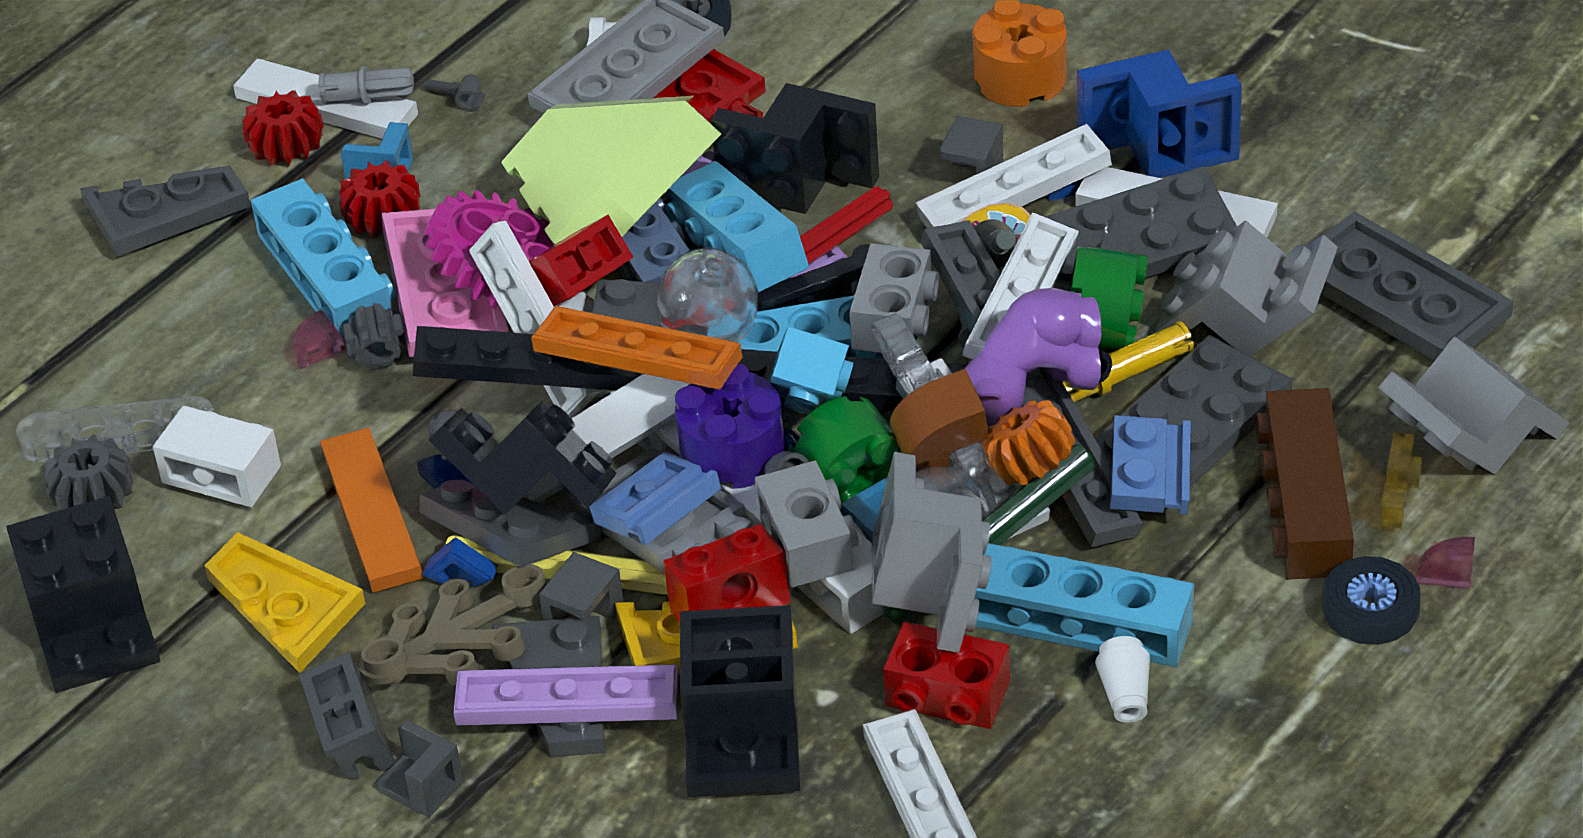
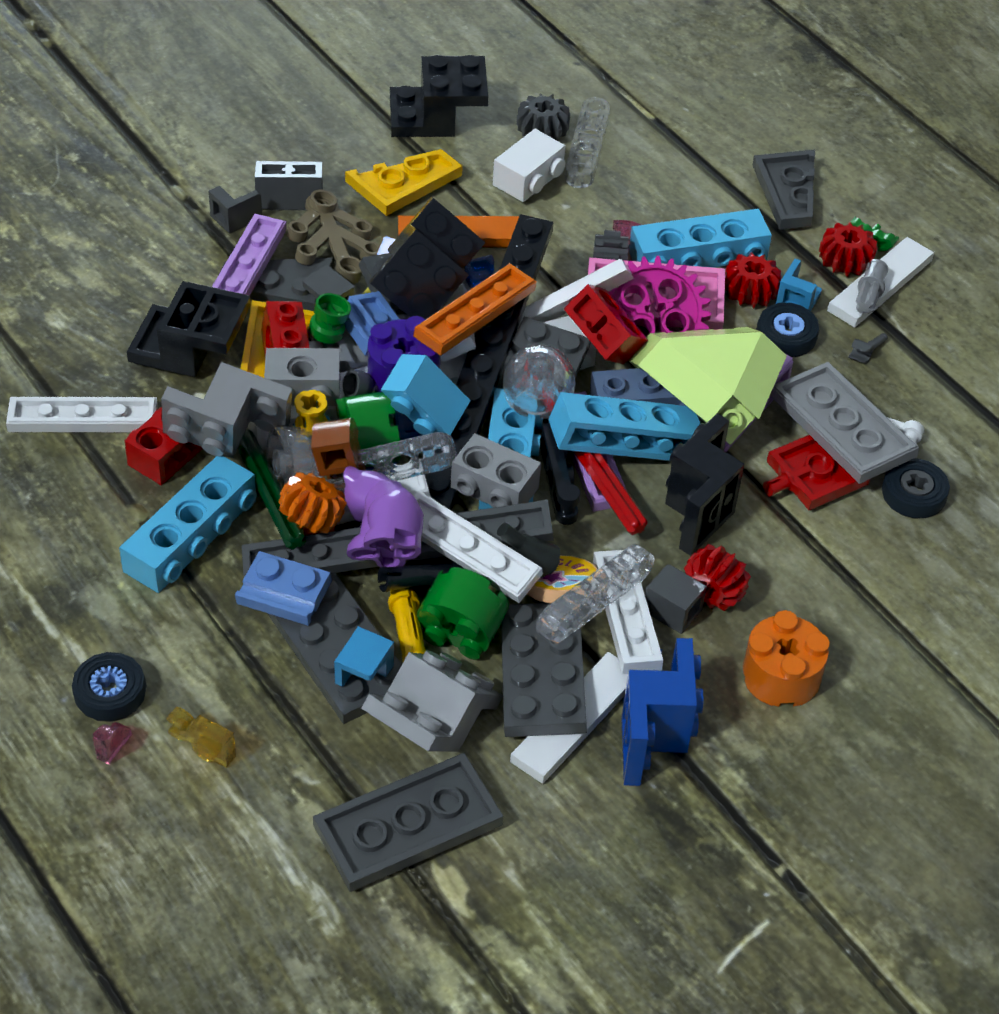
camera: 100 degrees right, 5 degrees up
white cone [1095,636,1150,723] -> none
reddish brown brick [1256,388,1354,580] -> none
light grey bracket [1378,336,1570,474] -> none
none -> yellow bush [294,390,328,439]
none -> green wheel [308,293,351,344]
none -> dark azure panel [334,626,394,687]
none -> clear beam [535,544,654,644]
none -> red gear [684,544,751,611]
none -> black bush [756,303,819,357]
none -> green piece [850,217,899,251]

